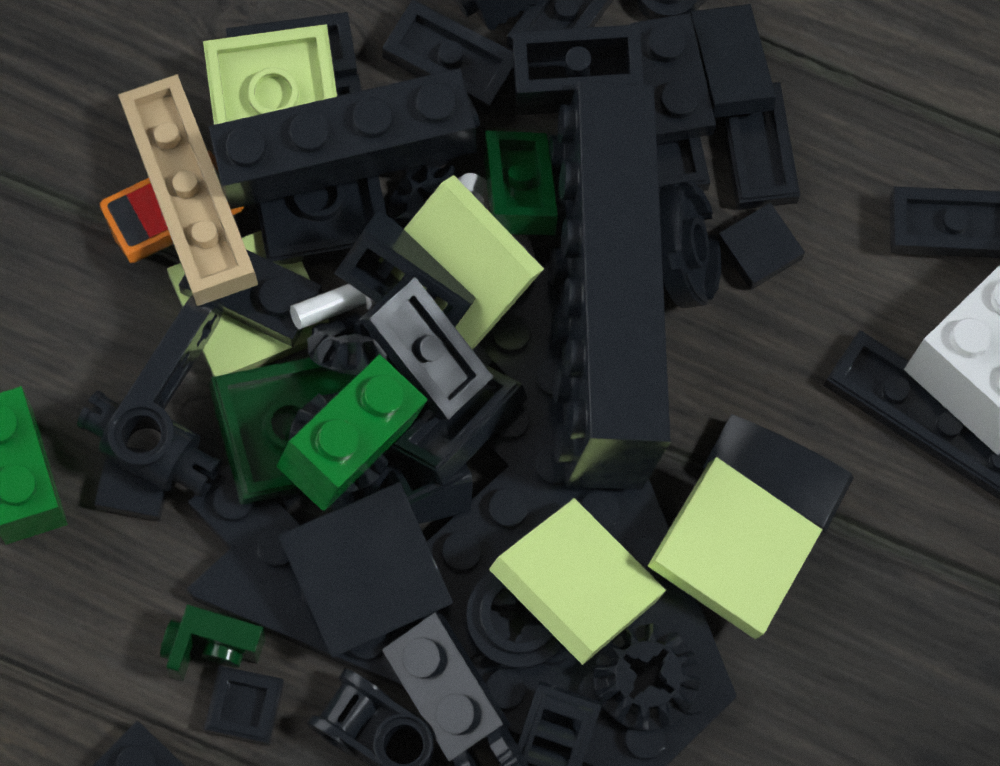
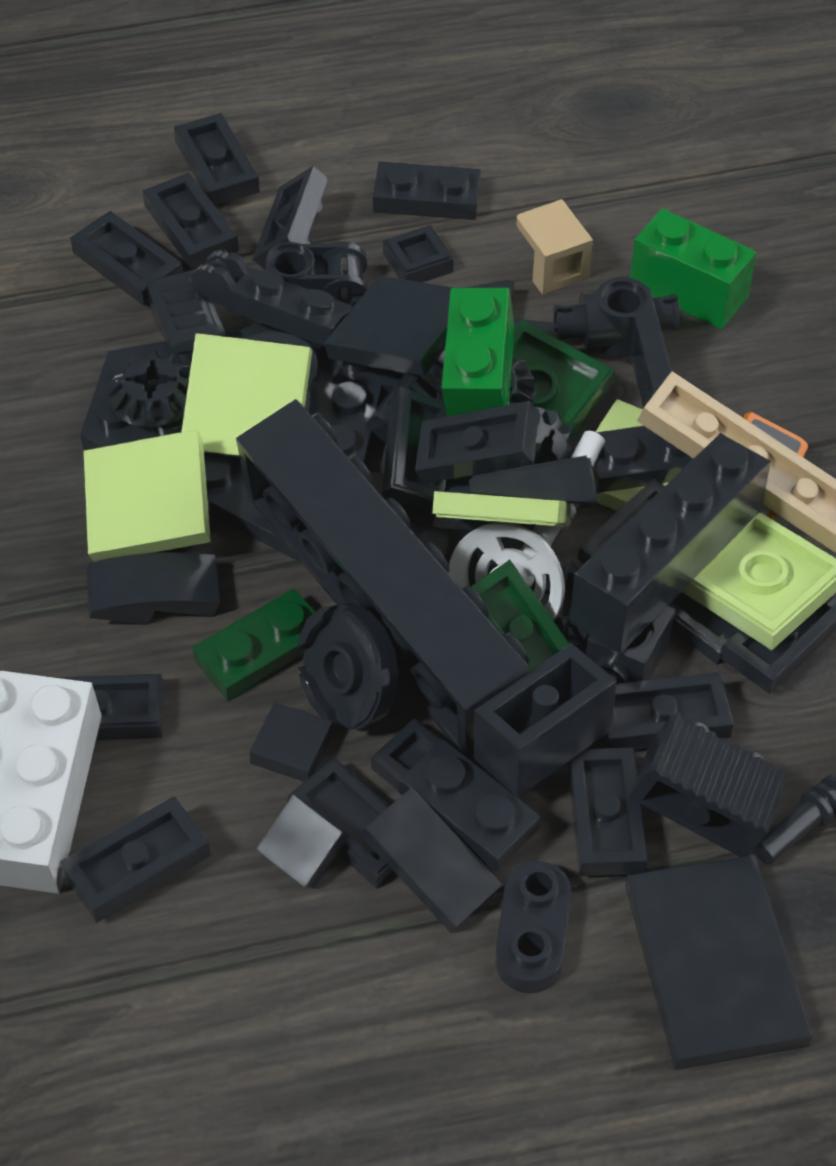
camera: 150 degrees right, 20 degrees down
dark green bracket [160,604,266,681] -> none
none -> dark green plate [192,588,315,701]
none -> tile [257,795,351,889]
none -> tan panel [516,199,593,295]

